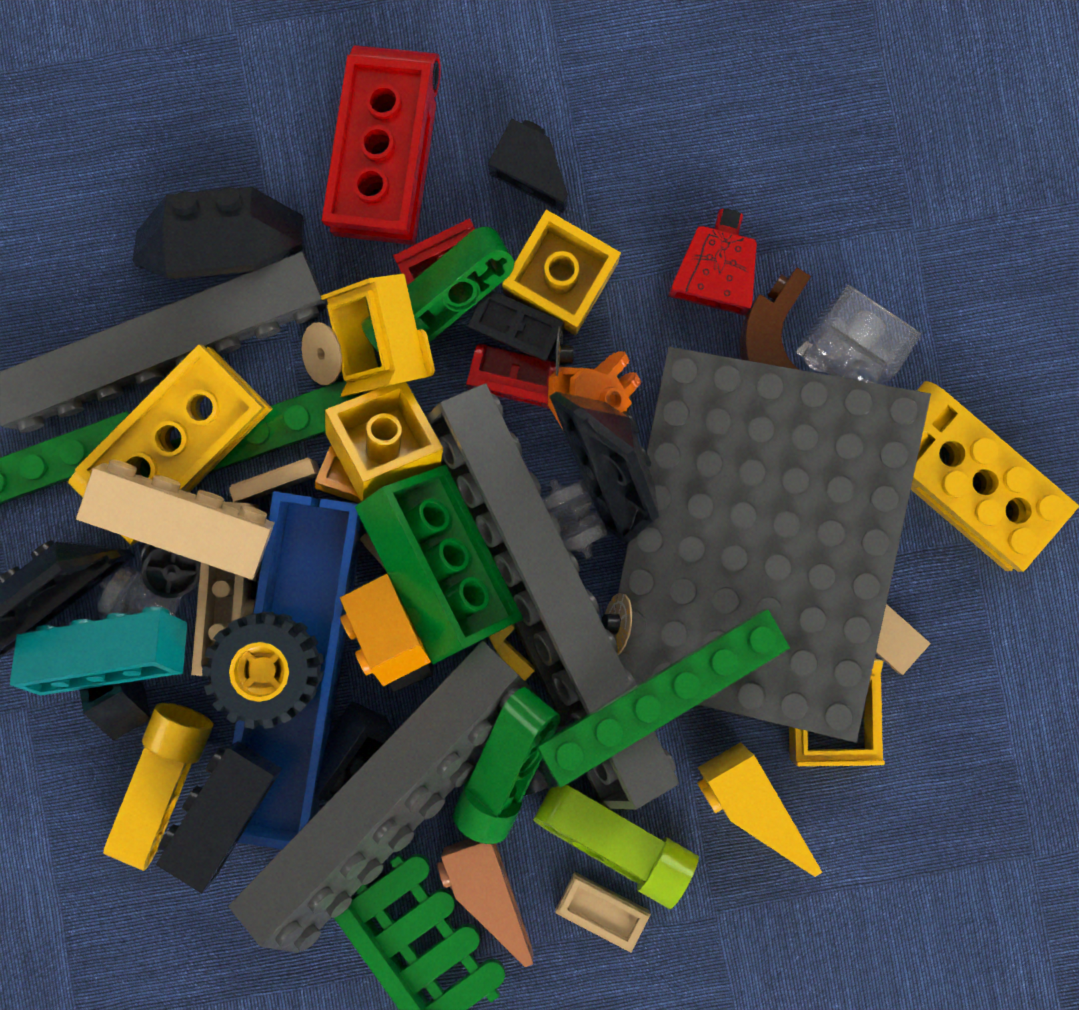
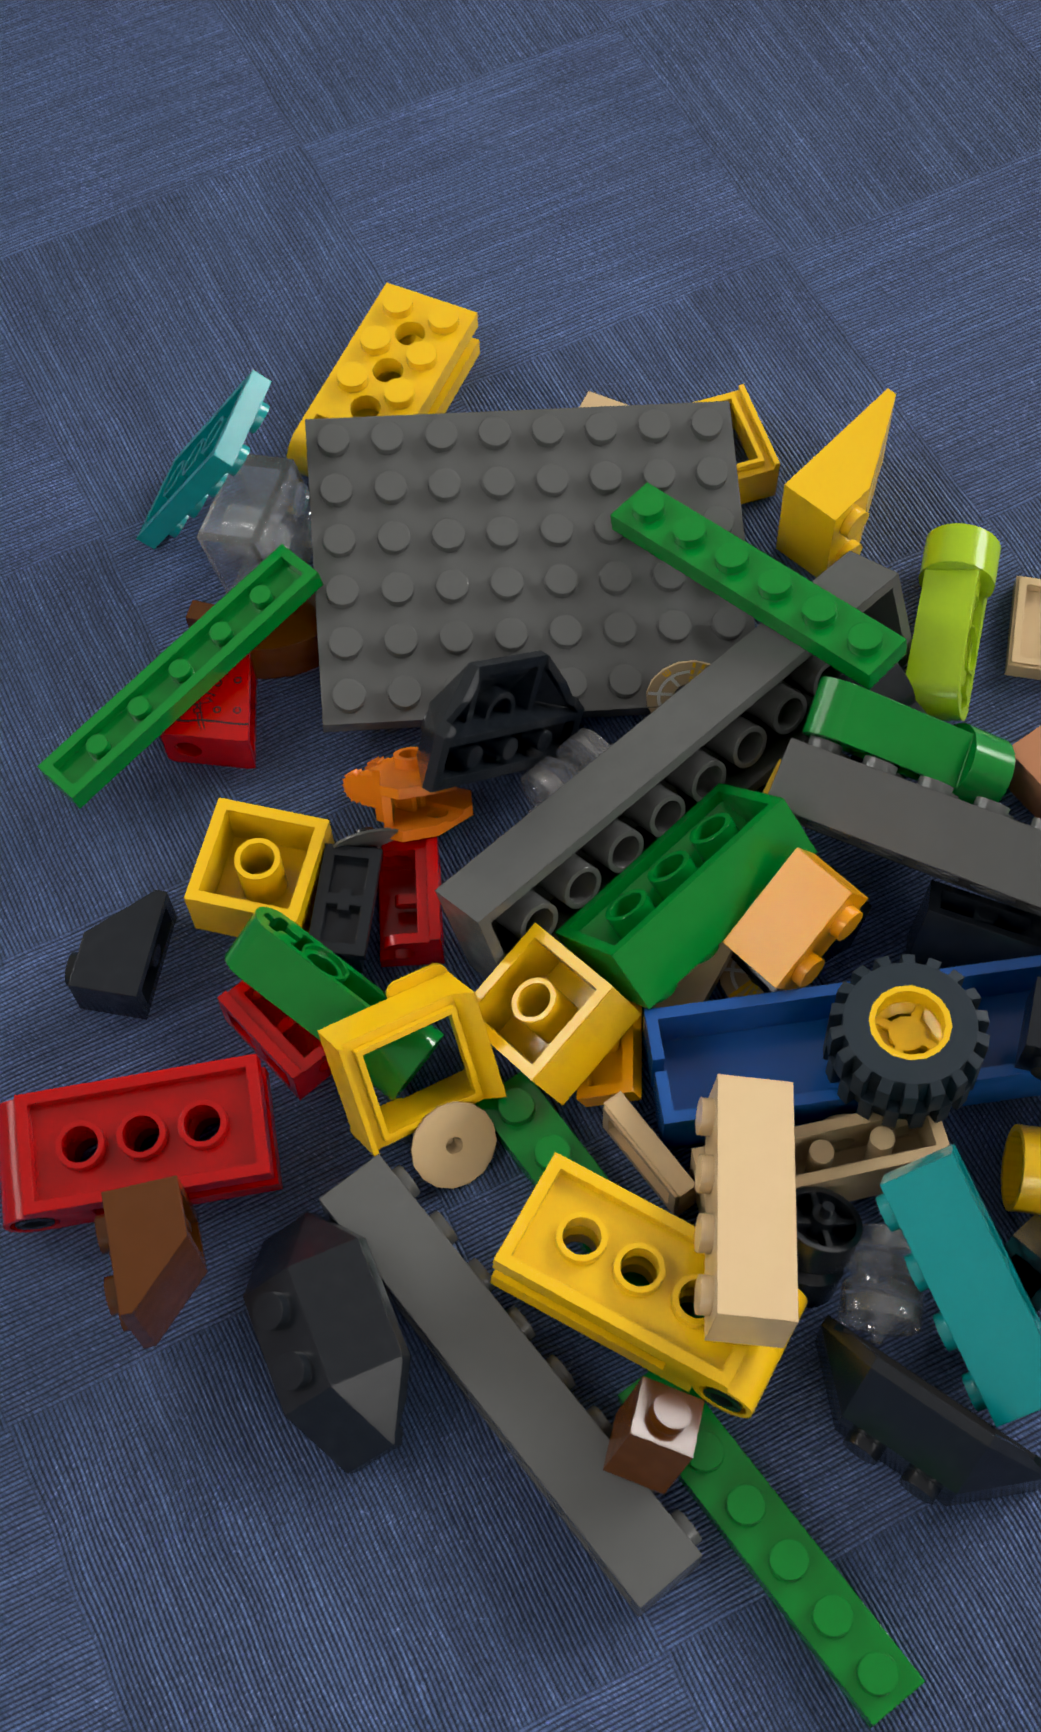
camera: 105 degrees left, 25 degrees down
none -> green plate [37,544,323,809]
none -> reddish brown slope [95,1175,208,1349]
none -> teal plate [136,370,272,549]
none -> reddish brown brick [603,1376,705,1494]

